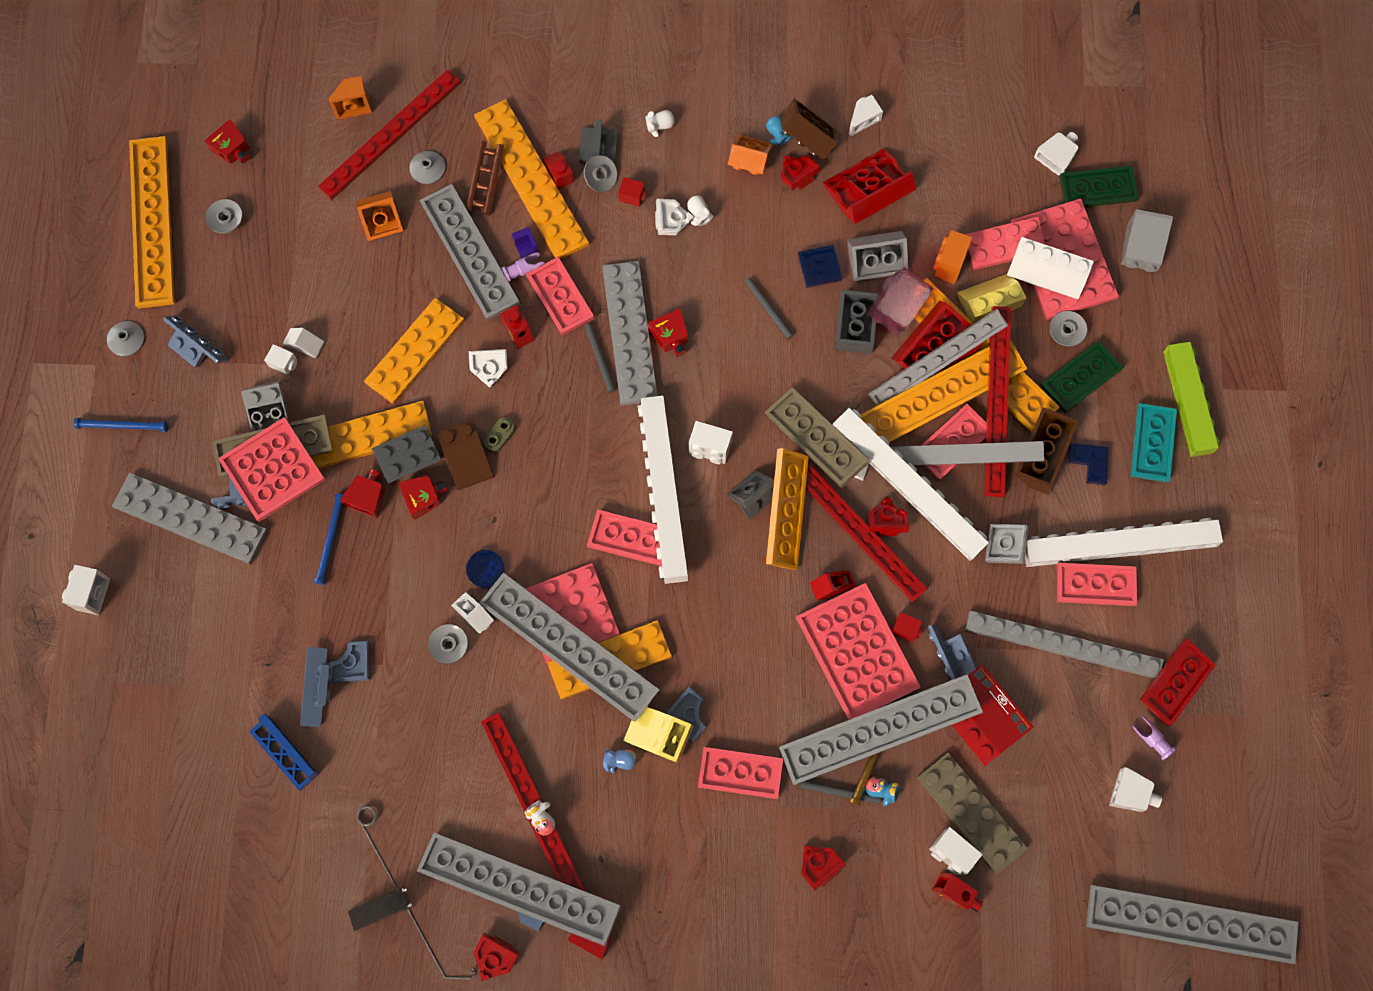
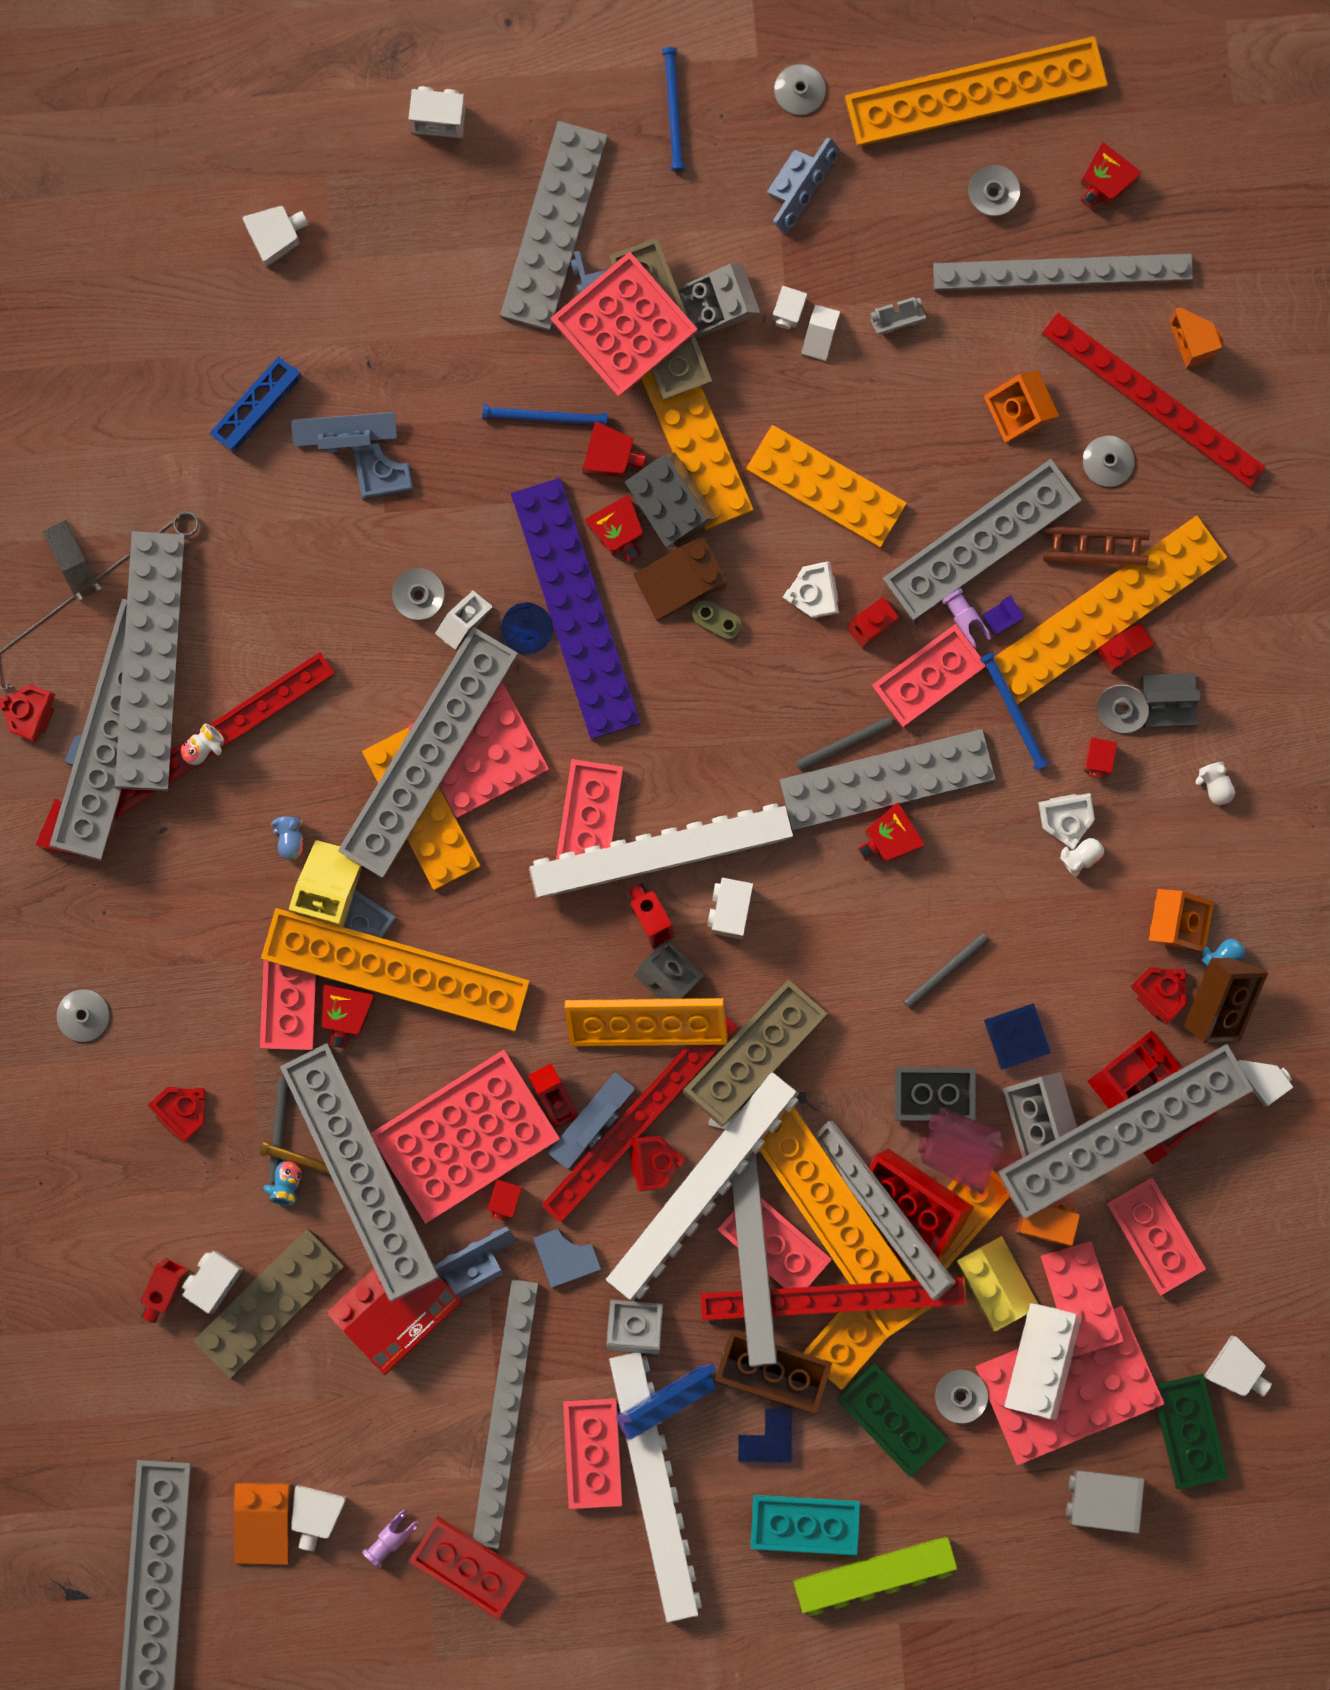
camera: 80 degrees right, 10 degrees up
none -> light grey dish [57,989,110,1042]
none -> light grey plate [115,531,184,791]
none -> orange slope [234,1482,291,1565]
none -> white torso [242,206,309,267]
none -> light orange plate [261,908,530,1032]
none -> red torso [322,985,375,1049]
none -> dark purple plate [511,478,640,740]
none -> sand blue tile [533,1229,601,1288]
none -> sand blue bracket [549,1073,634,1169]
none -> blue fence [615,1363,717,1440]
none -> red torso [629,883,676,948]
none -> light grey hinge [870,297,927,335]
none -> light grey plate [933,254,1193,291]
none -> blue bar [979,651,1049,771]
none -> light grey plate [997,1044,1253,1219]
none -> coral plate [1106,1177,1206,1296]

